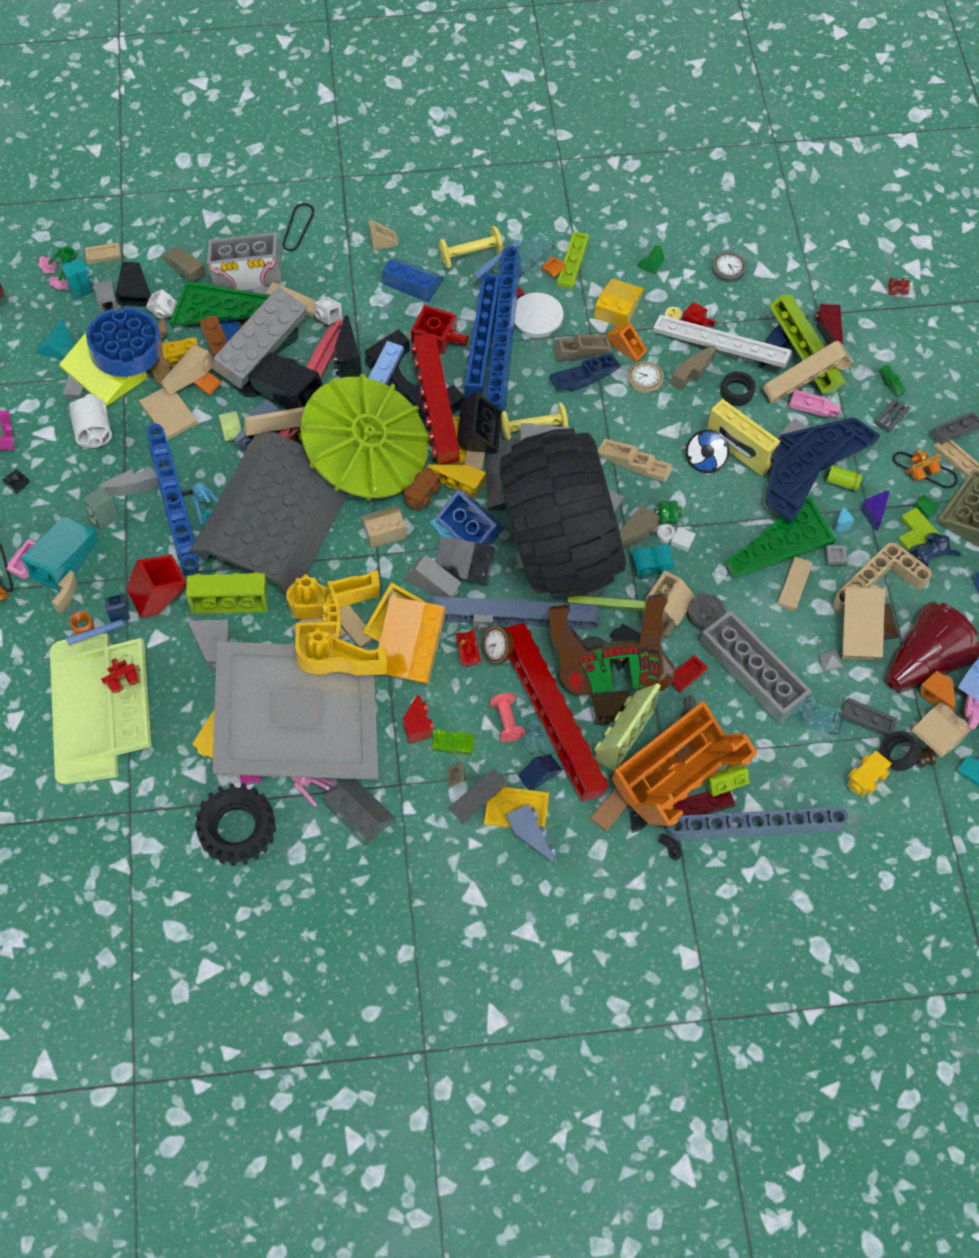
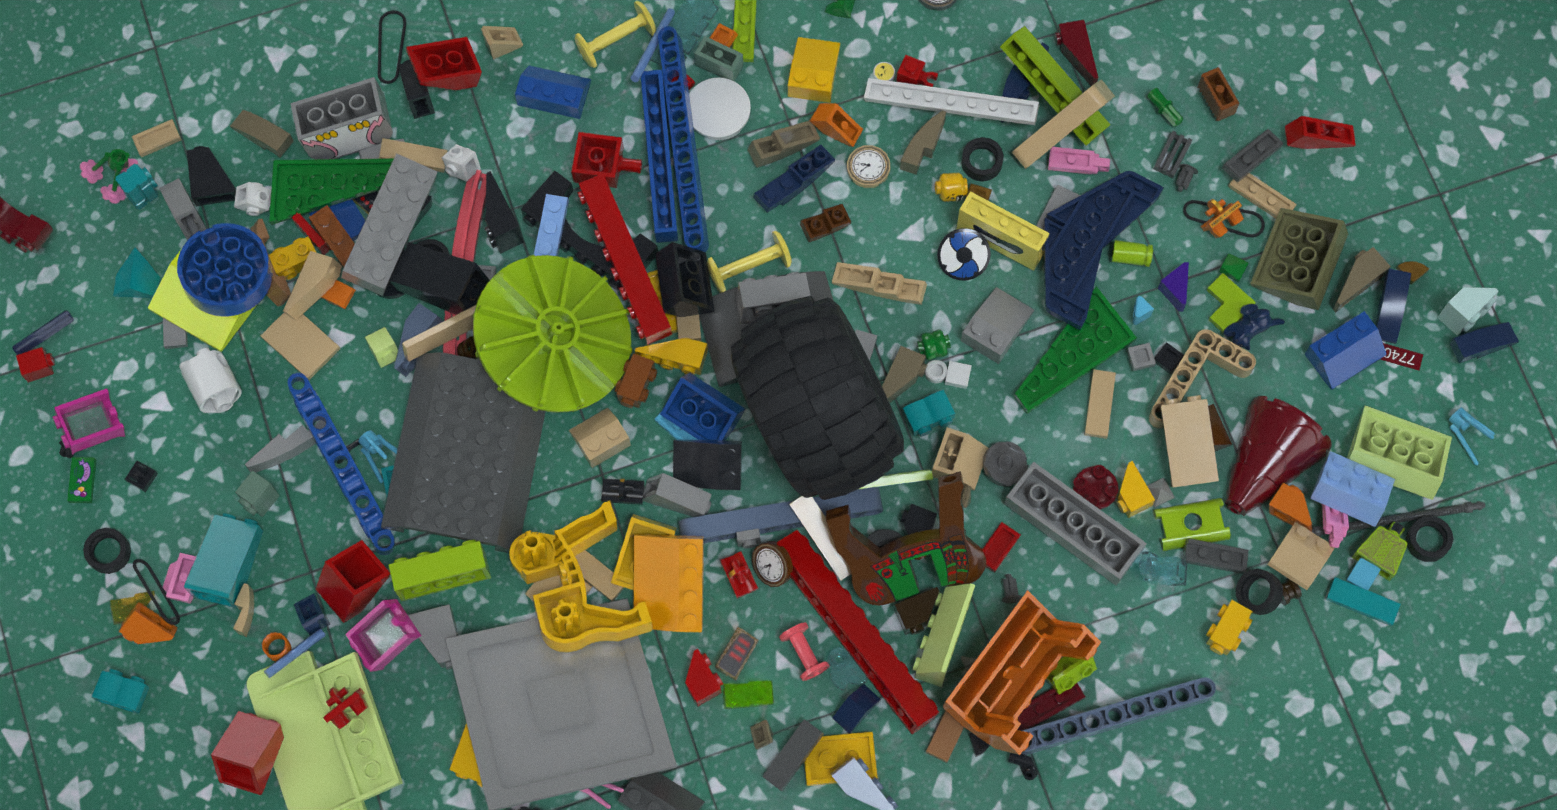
camera: 10 degrees left, 10 degrees up
none -> slope [211,711,284,795]
none -> red tile [291,213,329,255]
none -> dark pink window [345,599,422,672]
none -> black slope [398,60,435,119]
none -> red slope [406,37,482,90]
none -> black hips [601,479,644,505]
none -> sand green brick [694,36,744,81]
none -> slope [715,627,759,681]
none -> tile [789,495,852,581]
none -> reddish brown slope [800,204,851,242]
none -> yellow head [935,173,968,202]
none -> light grey slope [961,287,1034,364]
none -> dark red dish [1073,465,1119,510]
none -> yellow slope [1117,461,1155,518]
none -> lime piece [1153,498,1231,551]
none -> black tile [1154,342,1184,374]
none -> dark grey piece [1175,164,1198,192]
none -> dark orange brick [1197,67,1240,121]

